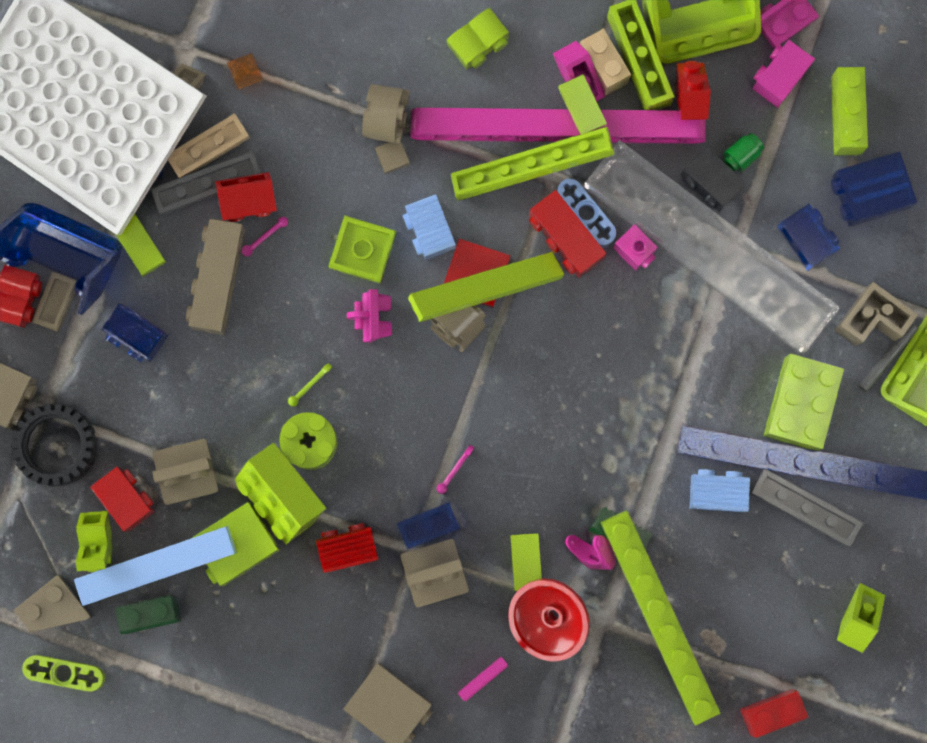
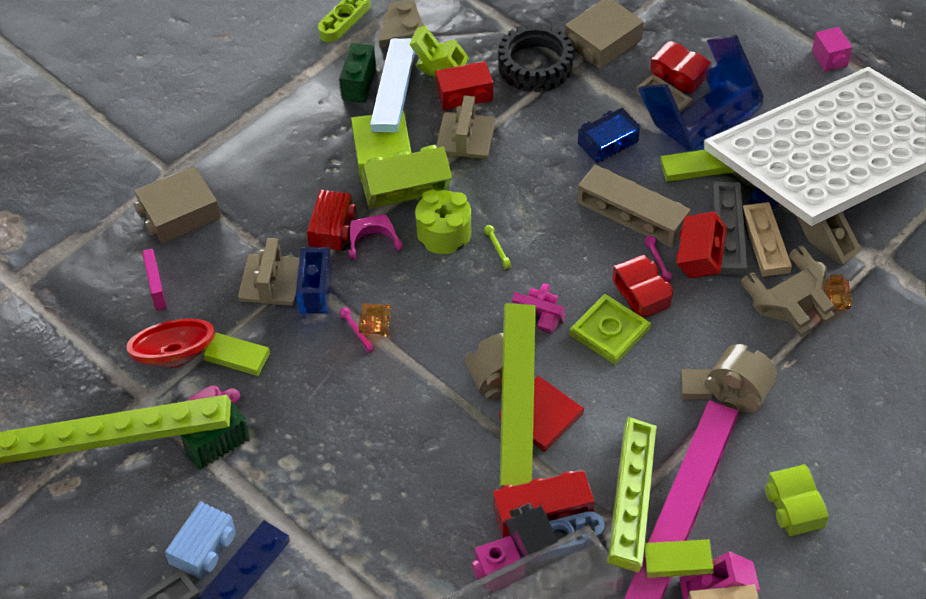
camera: 115 degrees right, 30 degrees down
light blue brick [402,194,456,260] -> none
none -> dark pink helmet [348,214,403,260]
none -> clear orange tile [358,303,392,336]
none -> black brick [504,502,558,556]
none -> red brick [612,255,673,318]
none -> dark tan connector [741,246,835,337]

